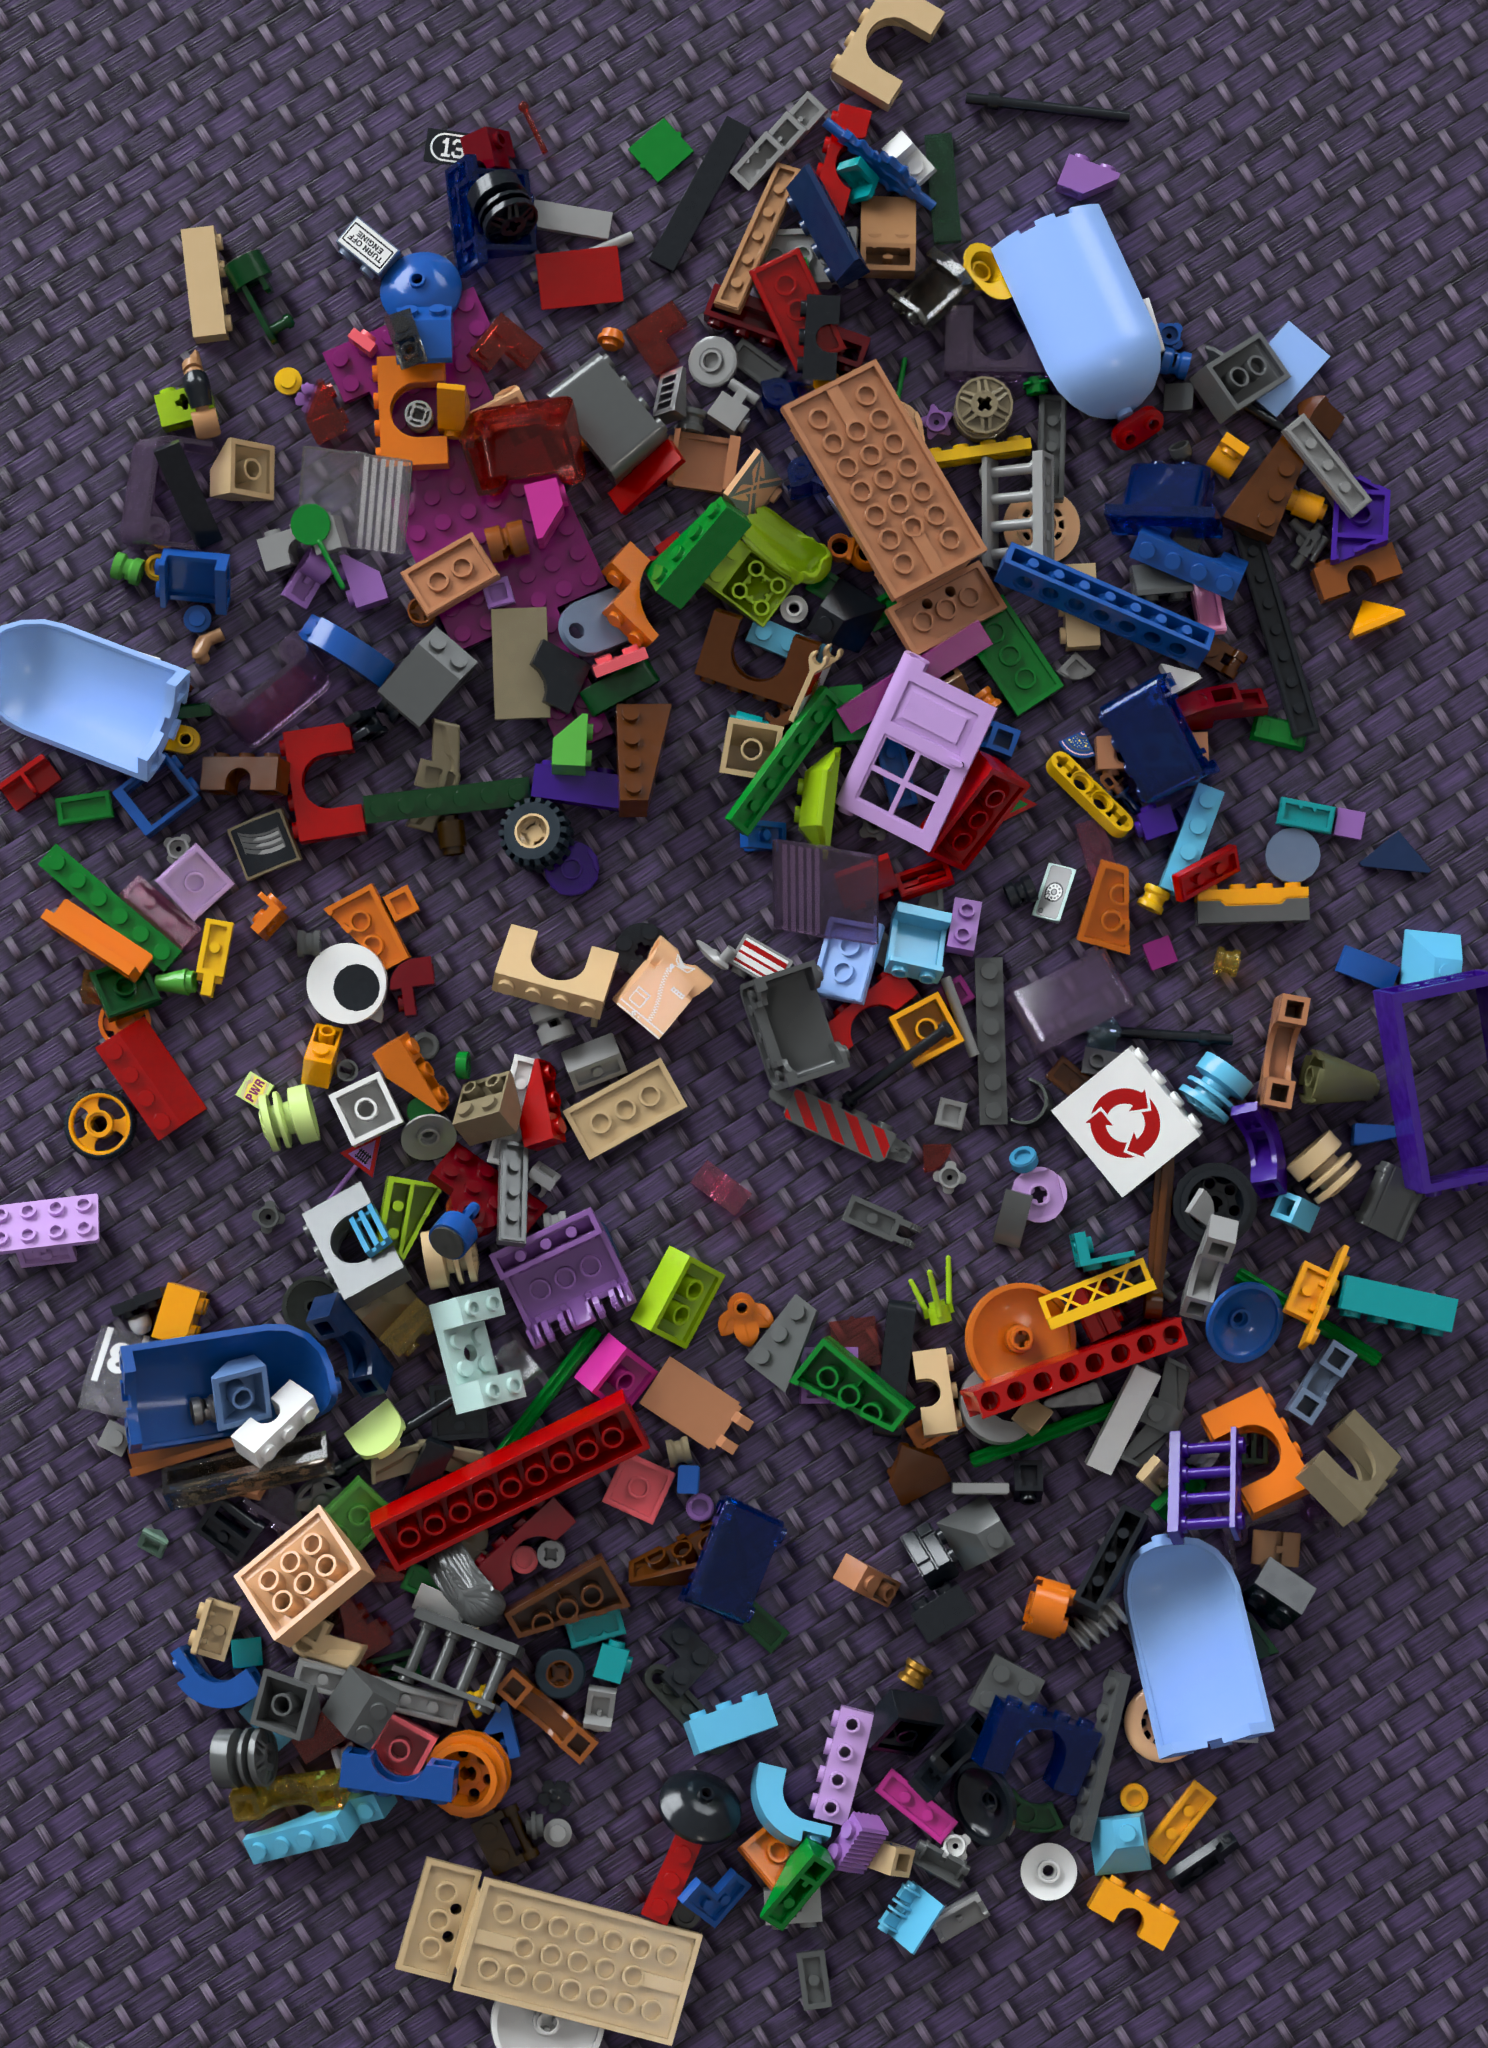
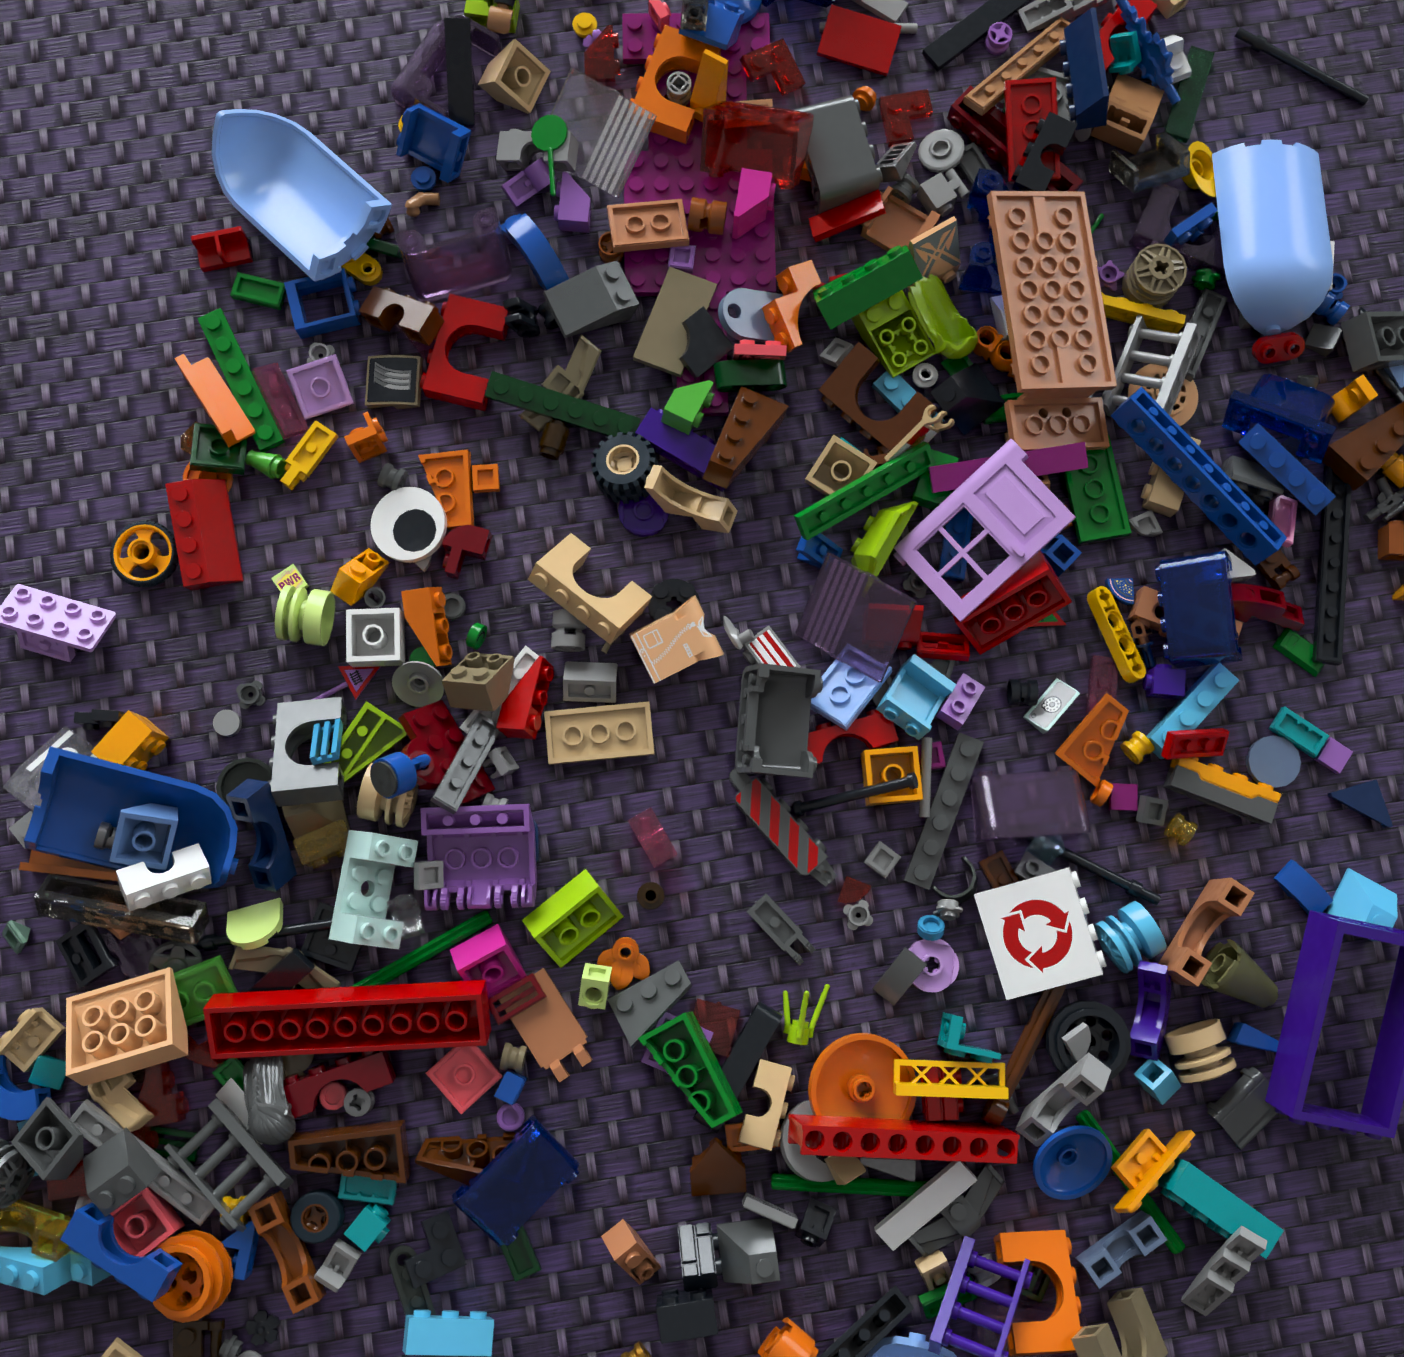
camera: 20 degrees right, 5 degrees down
bright green wheel [110,552,146,586] -> none
white hinge [127,1312,152,1335] -> none
medium lavender slope [1055,154,1121,201] -> none
none -> light grey tile [213,710,242,737]
none -> light grey tile [414,860,444,890]
none -> dark red tile [488,973,547,1025]
none -> yellowish green brick [578,963,612,1010]
none -> dark brown brick [637,882,664,910]
none -> tan arch [644,465,737,533]
none -> light grey plate [819,337,854,368]
none -> light grey plate [933,899,963,921]
none -> medium lavender wheel [984,22,1013,55]
none -> orange tile [1090,780,1113,807]
none -> dark grey plate [1136,795,1169,826]
none -> blue plate [1164,202,1218,247]
none -> light grey slope [1181,1225,1267,1316]

